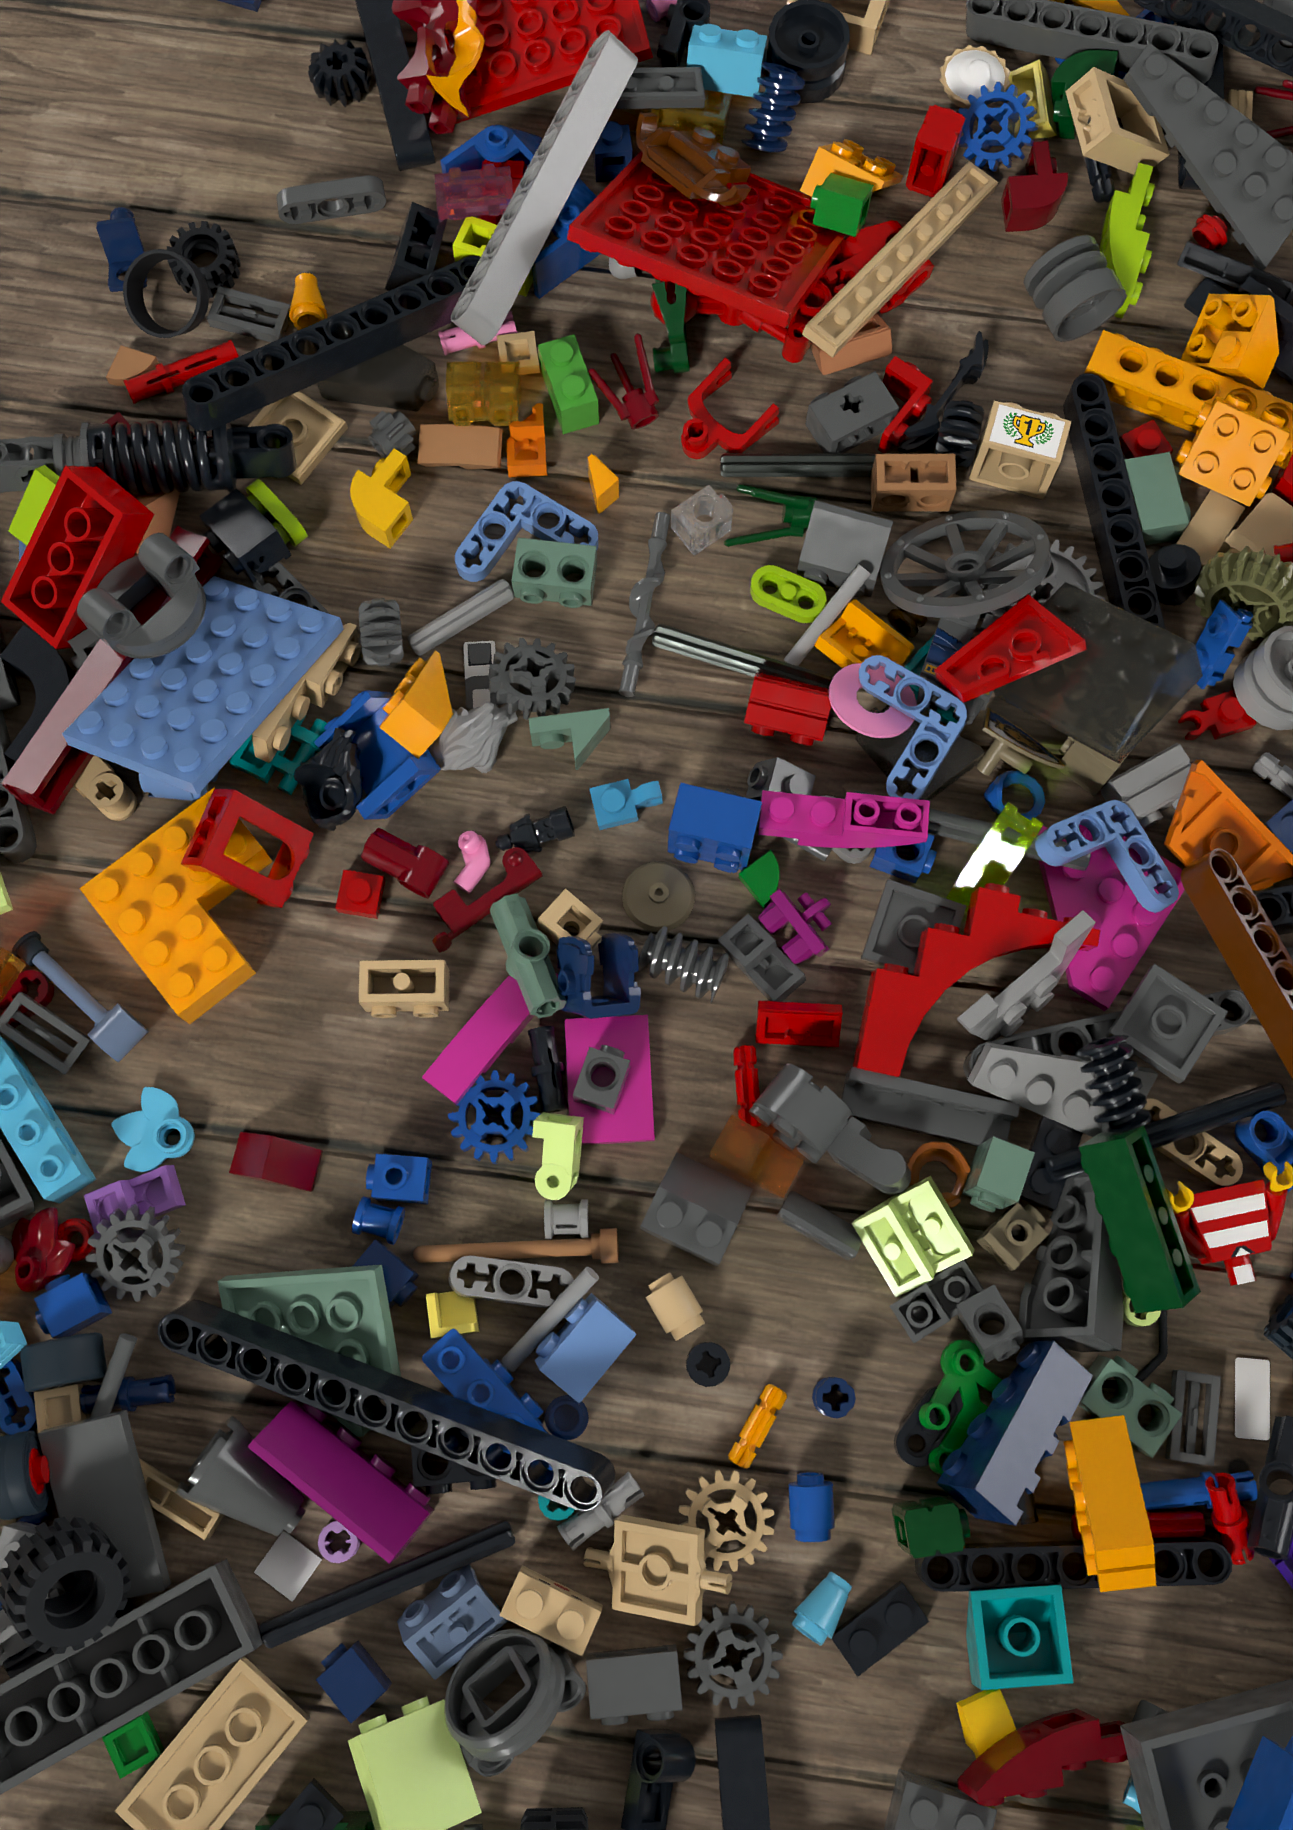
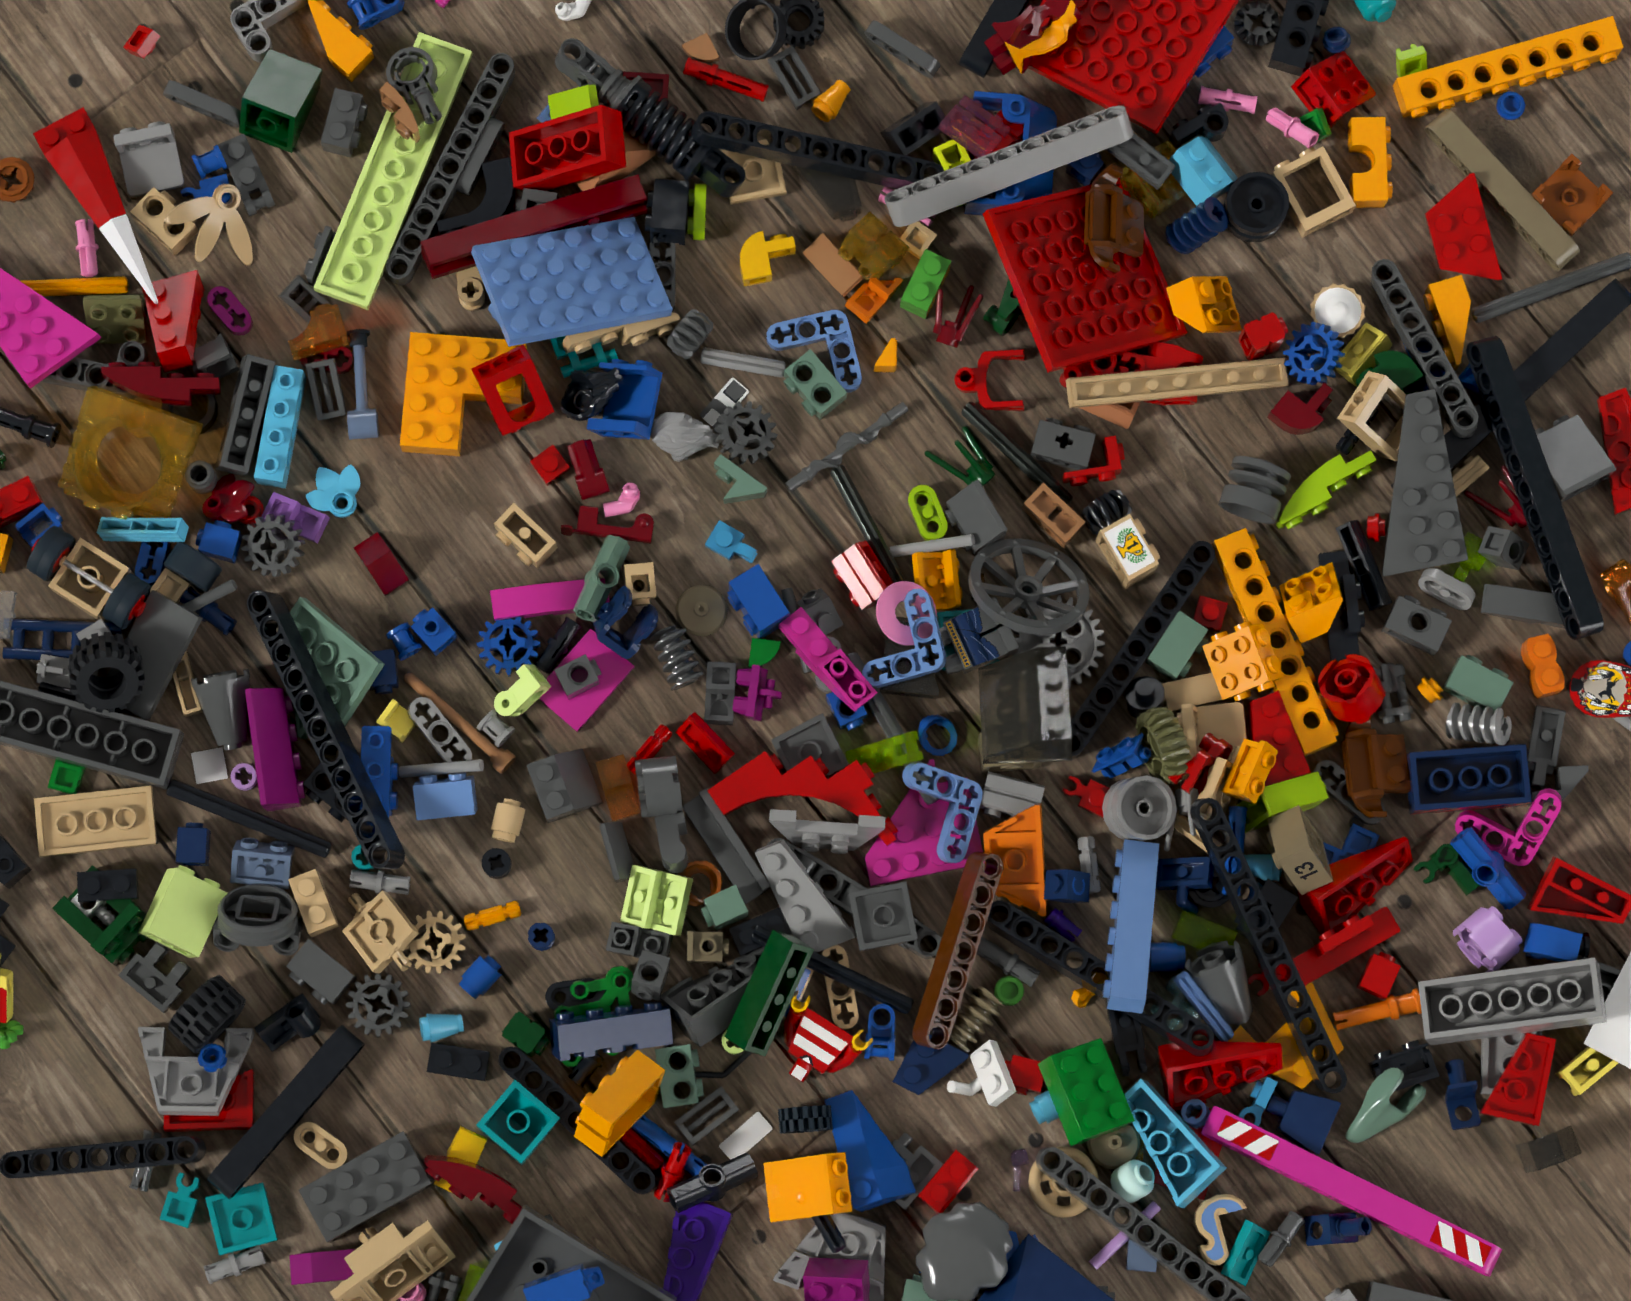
camera: 40 degrees right, 5 degrees up
dark grey piece [77,533,206,659] -> none
dark grey gear [368,410,416,458] -> none
light orange slope [379,650,453,759] -> none
black piece [495,806,575,853] -> none
dark blue plate [545,1395,589,1440] -> none
clear brick [671,485,734,556] -> none
green brick [810,173,874,237] -> none
black piece [898,331,989,453] -> none
red wing [934,594,1086,703] -> none
shield [976,707,1065,776] -> none
black piece [1076,1035,1152,1132] -> none

